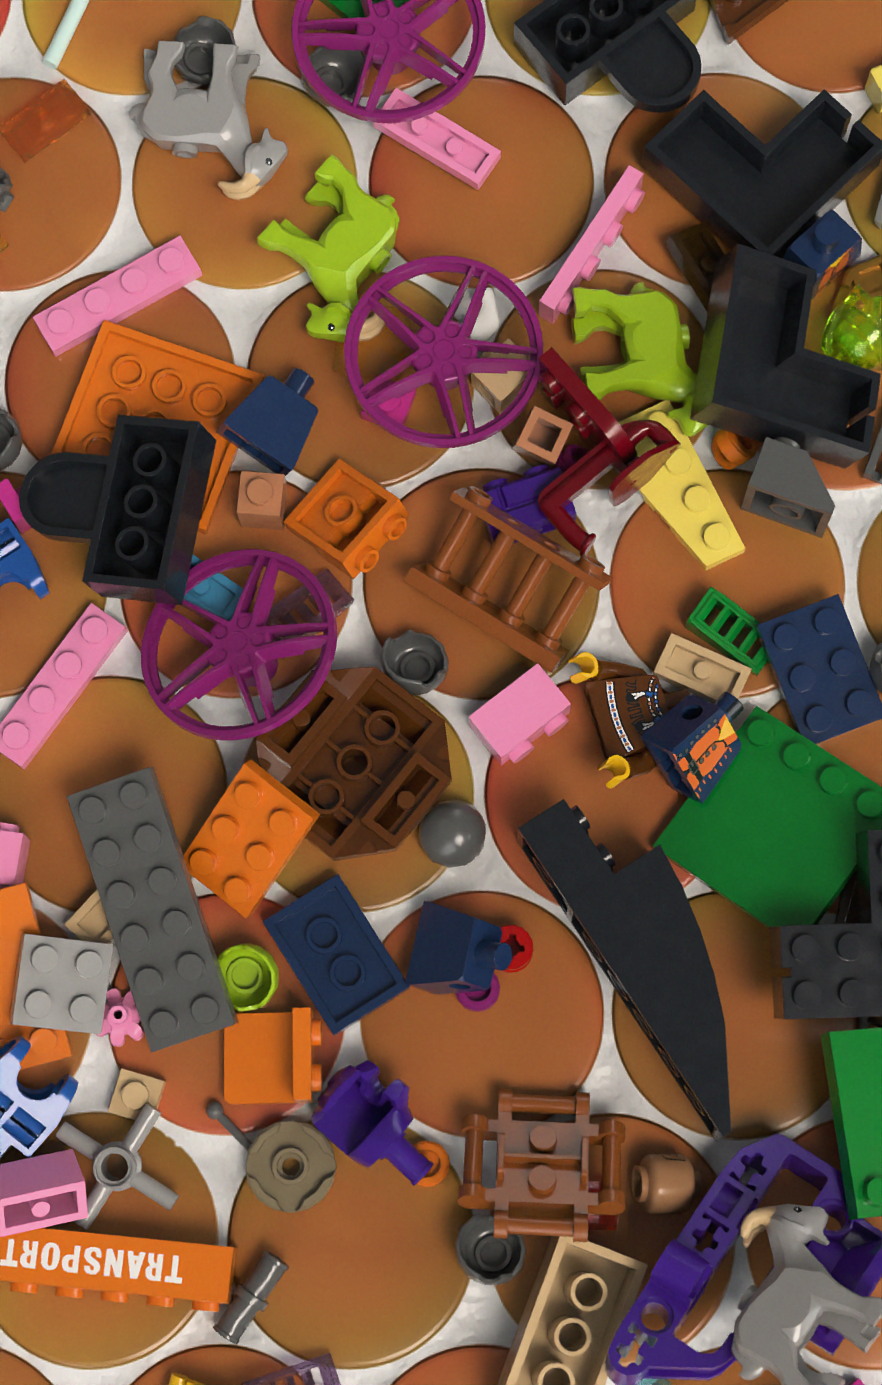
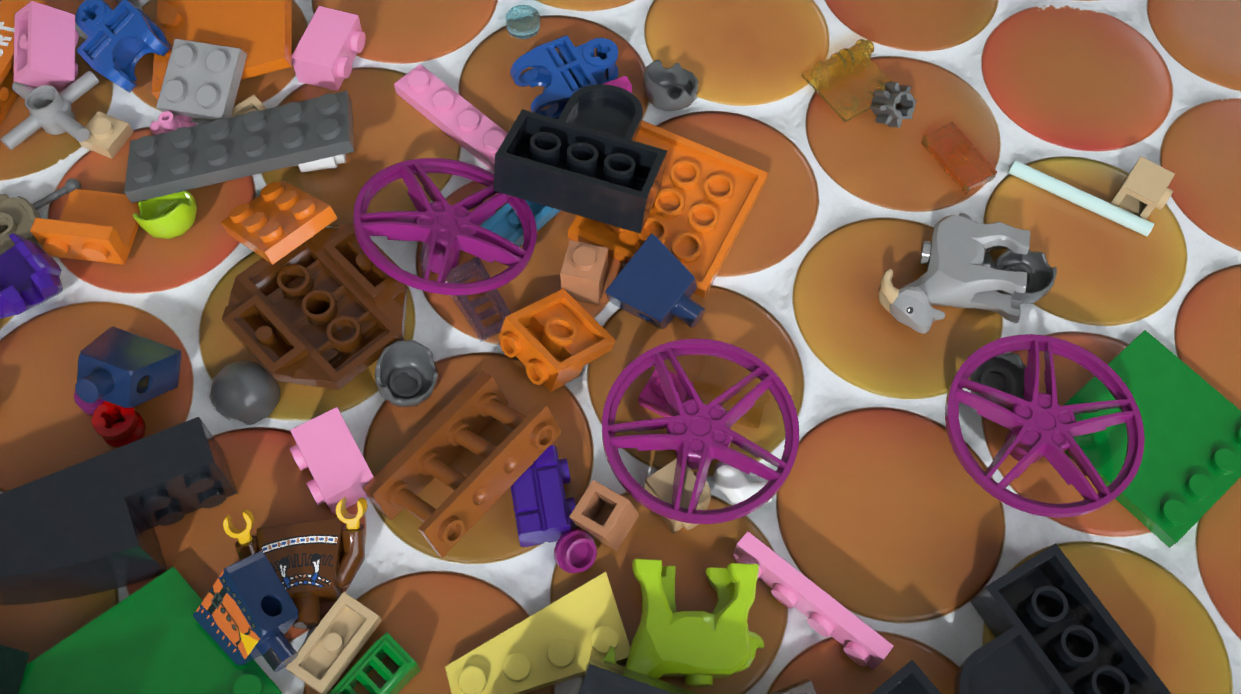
camera: 90 degrees right, 15 degrees down
bright pink plate [33,236,202,357] -> none
lime animal [257,154,400,342] -> none
dark blue plate [262,874,410,1037] -> none
bright pink plate [373,88,501,190] -> none
dark red plate [538,347,681,556] -> none

